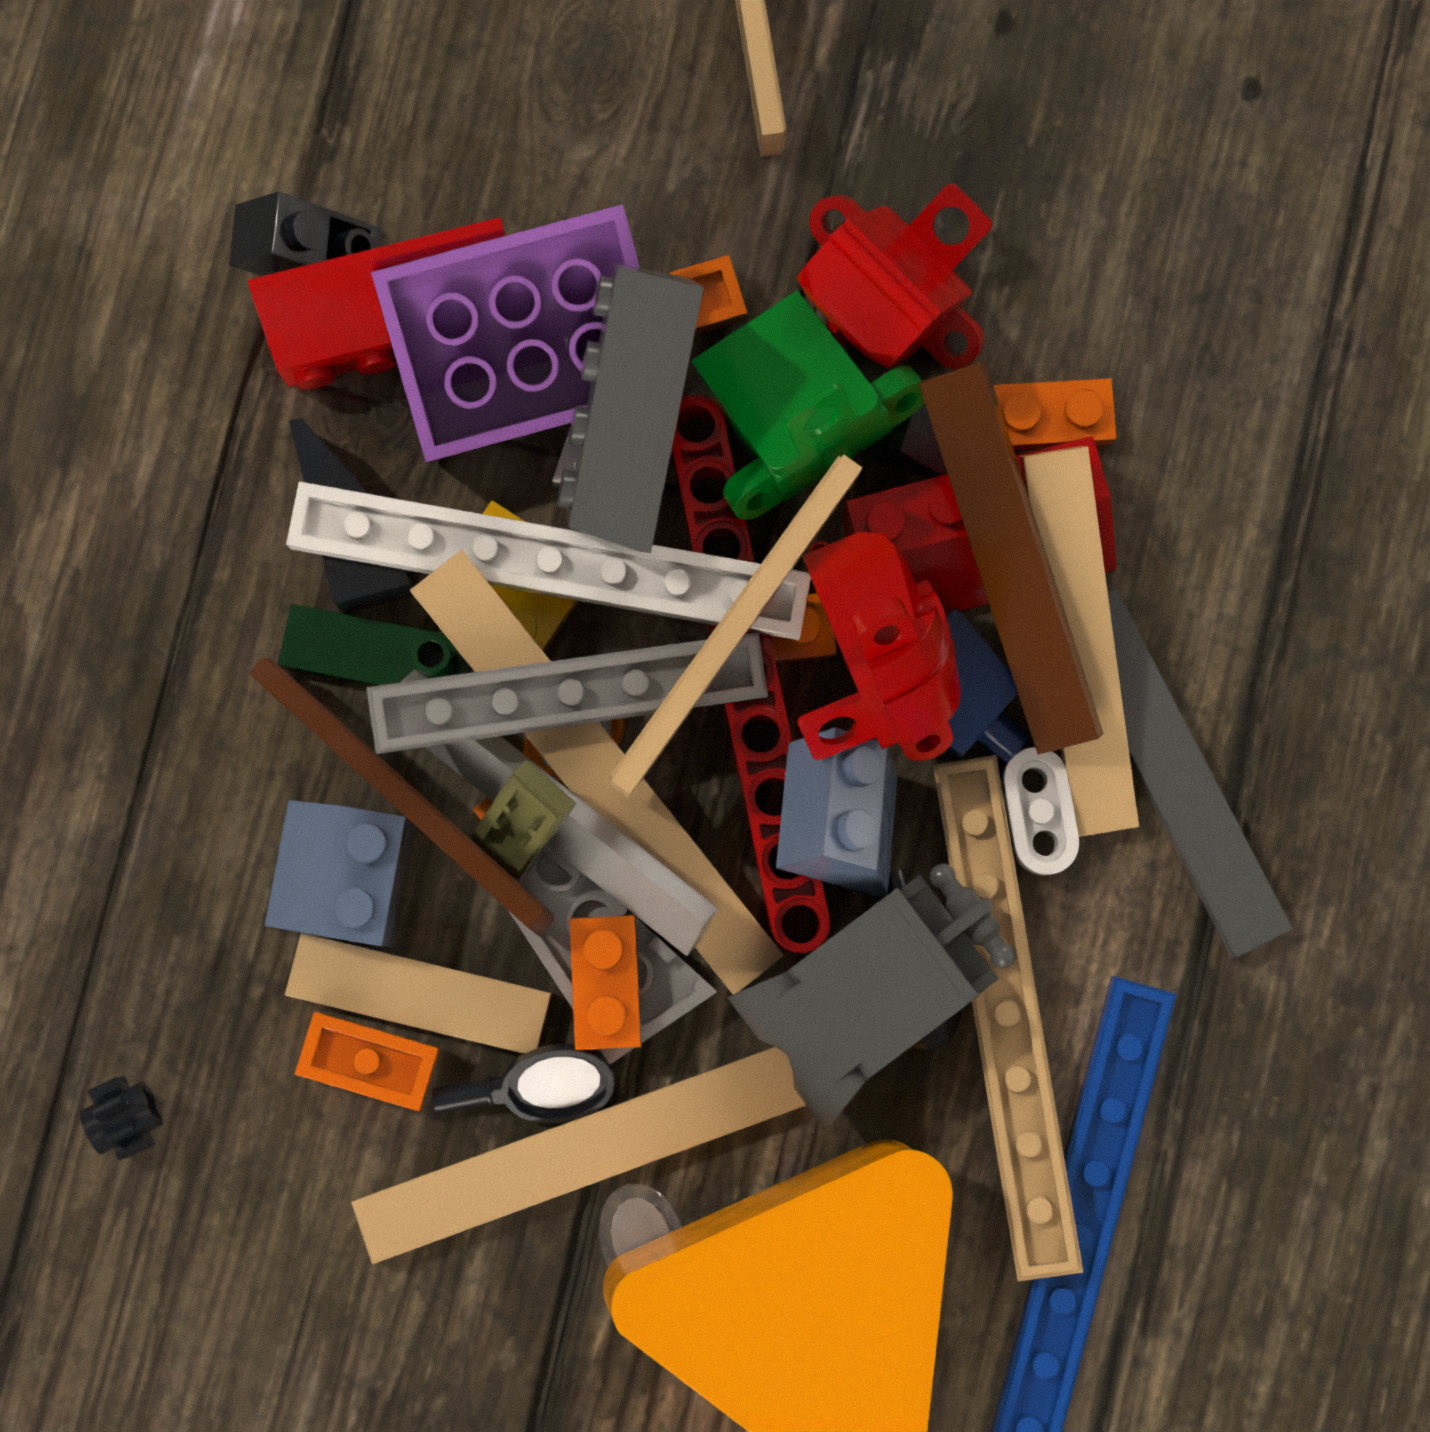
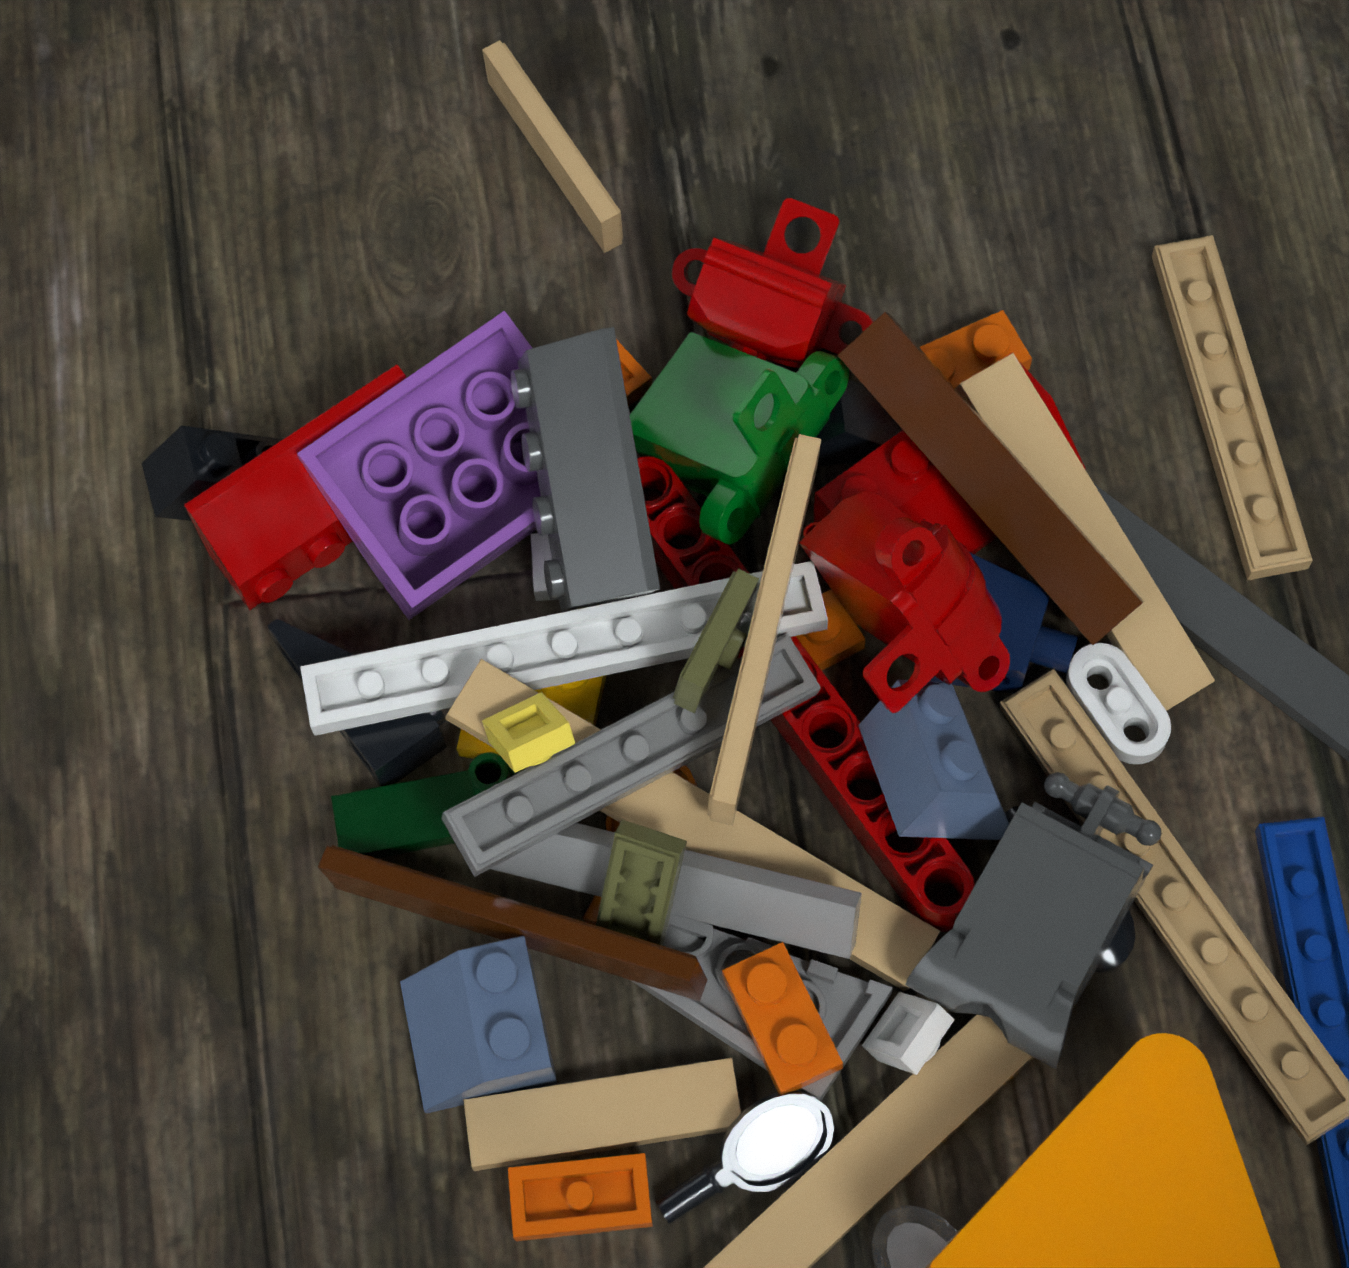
camera: 15 degrees left, 15 degrees down
none -> light yellow plate [482,692,575,773]
none -> olive plate [673,569,759,714]
none -> white plate [862,992,955,1075]
none -> tan tile [1152,235,1313,581]

